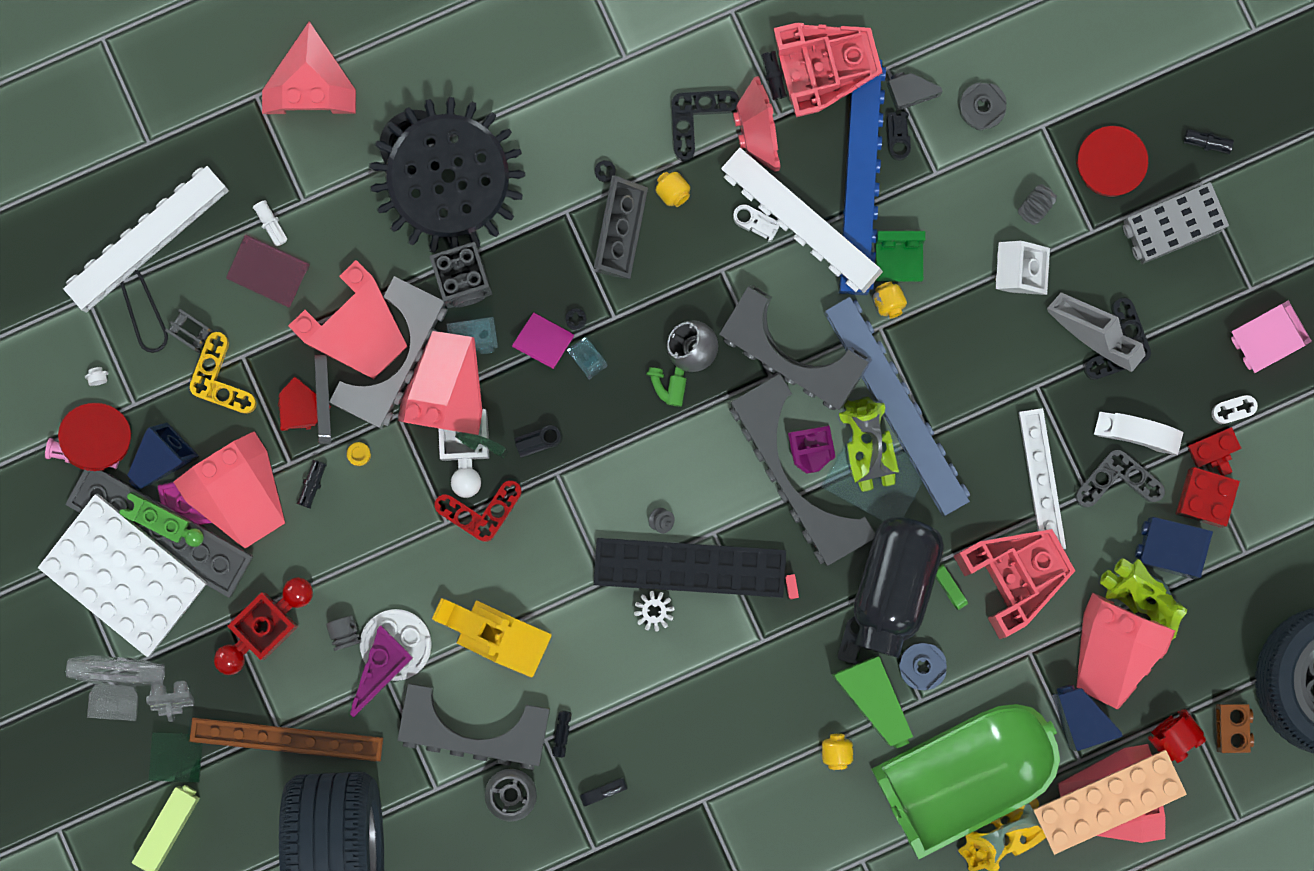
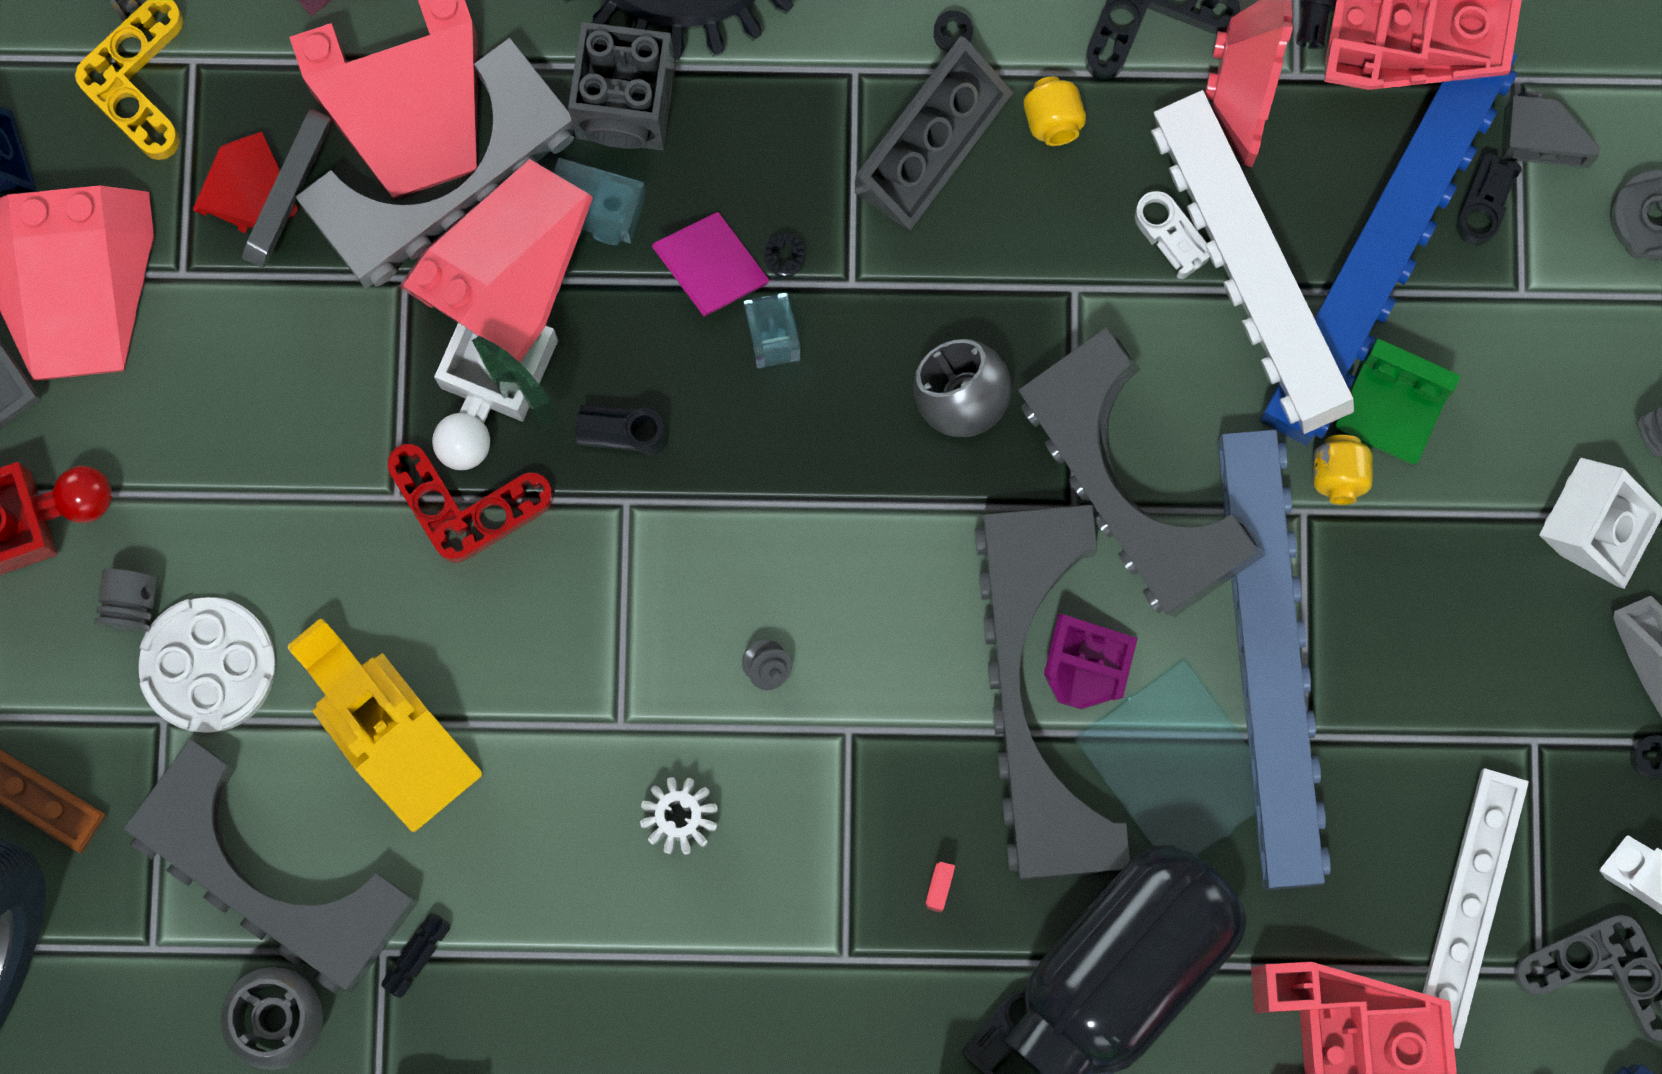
camera: 25 degrees right, 5 degrees down
black pin [296,460,327,509] -> none
yellow tile [347,442,371,466] -> none
magenta wing [350,625,414,717] -> none
black plate [594,538,786,598] -> none
bright green plant [646,367,687,407] -> none
lime hips [838,396,899,492] -> none
bright green piece [936,564,968,610] -> none

